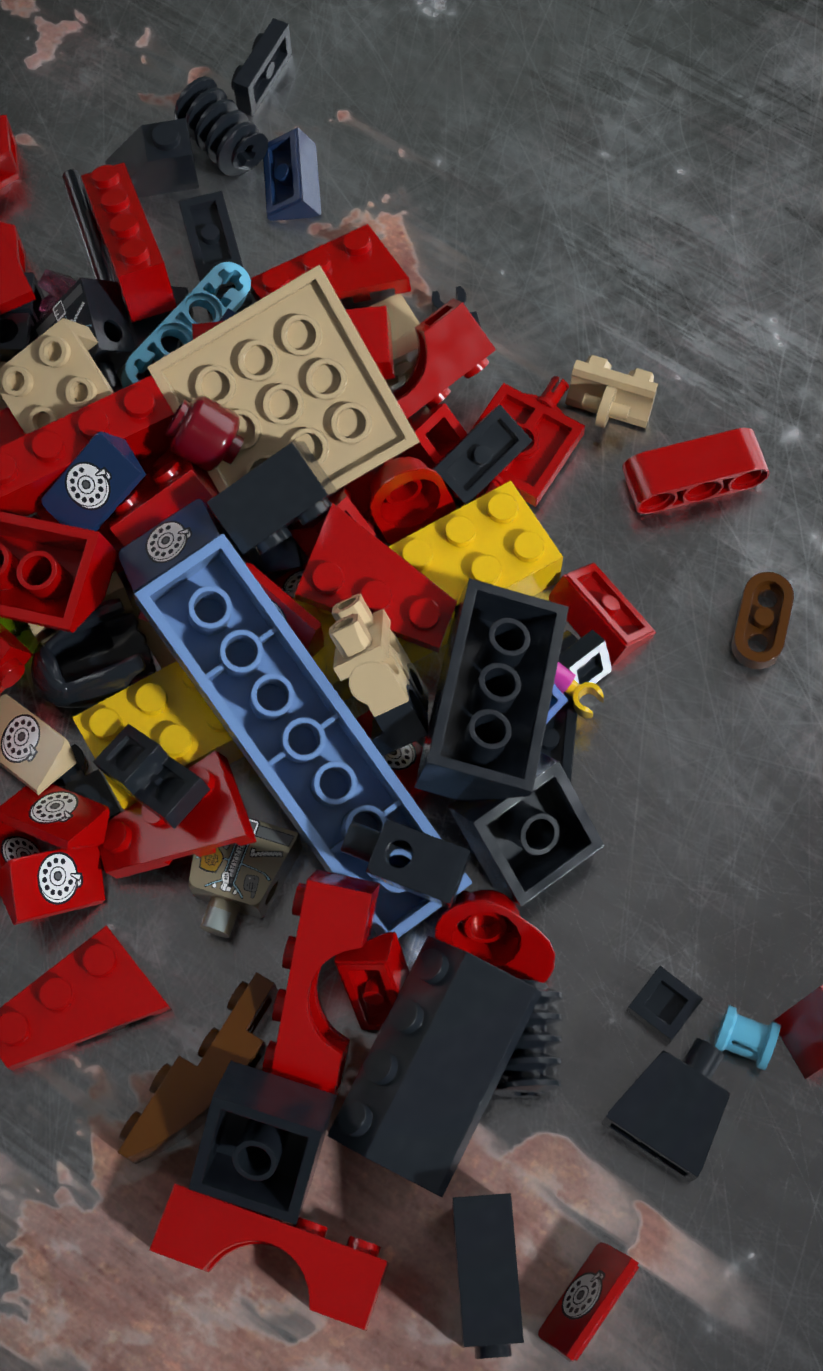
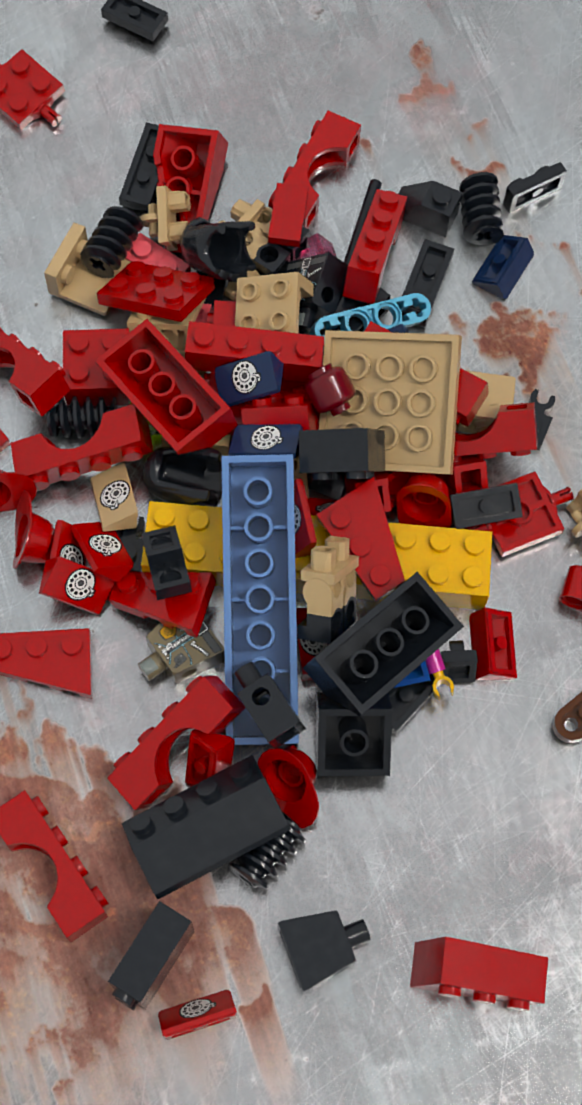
camera: 30 degrees right, 0 degrees up
reddish brown slope [117,972,278,1164] -> none
black brick [189,1061,337,1225] -> none
red wing [250,224,411,303] -> none
black tile [626,966,703,1044] -> none
medium azure bush [713,1005,781,1070] -> none

